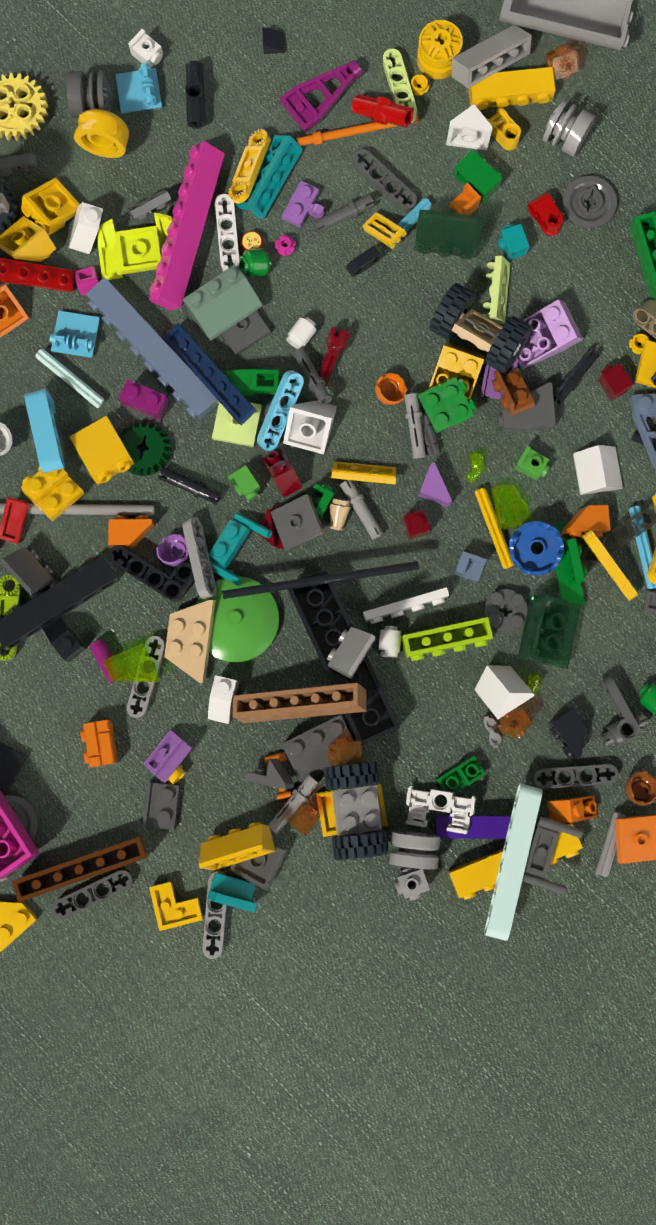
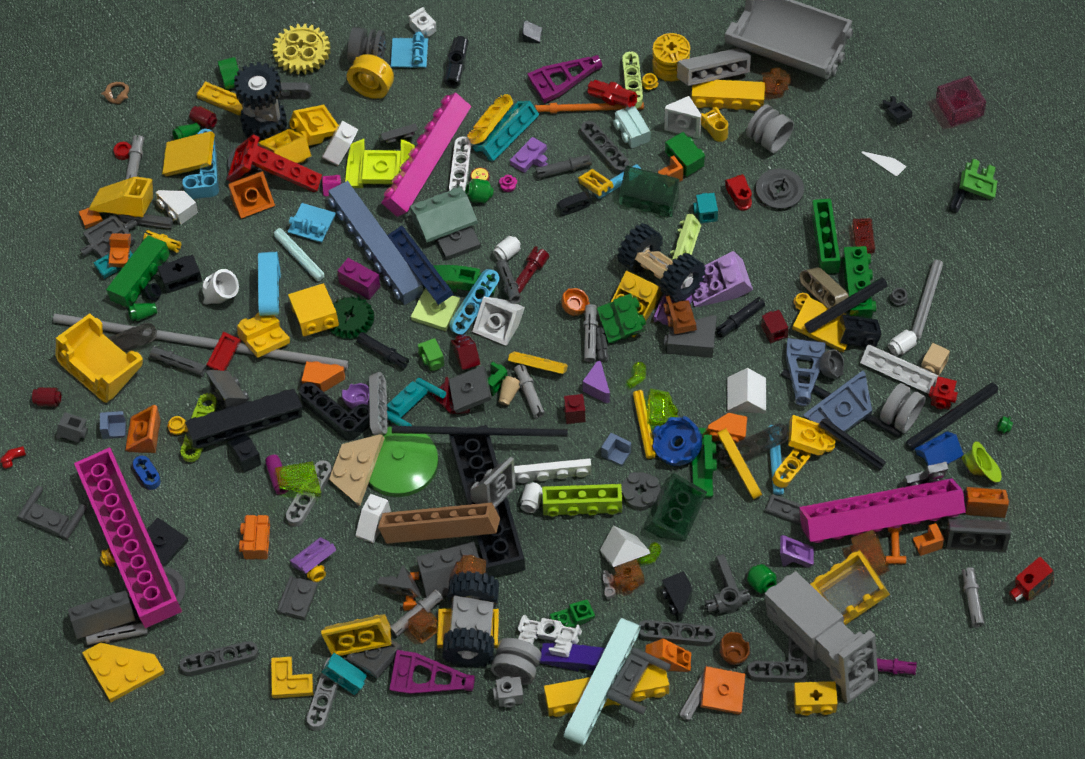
camera: 10 degrees right, 25 degrees down
reddish brown brick [12,835,150,903] -> none
bright green brick [514,446,550,481] -> none
none -> magenta plate [390,650,475,694]
none -> light aqua brick [613,106,651,148]

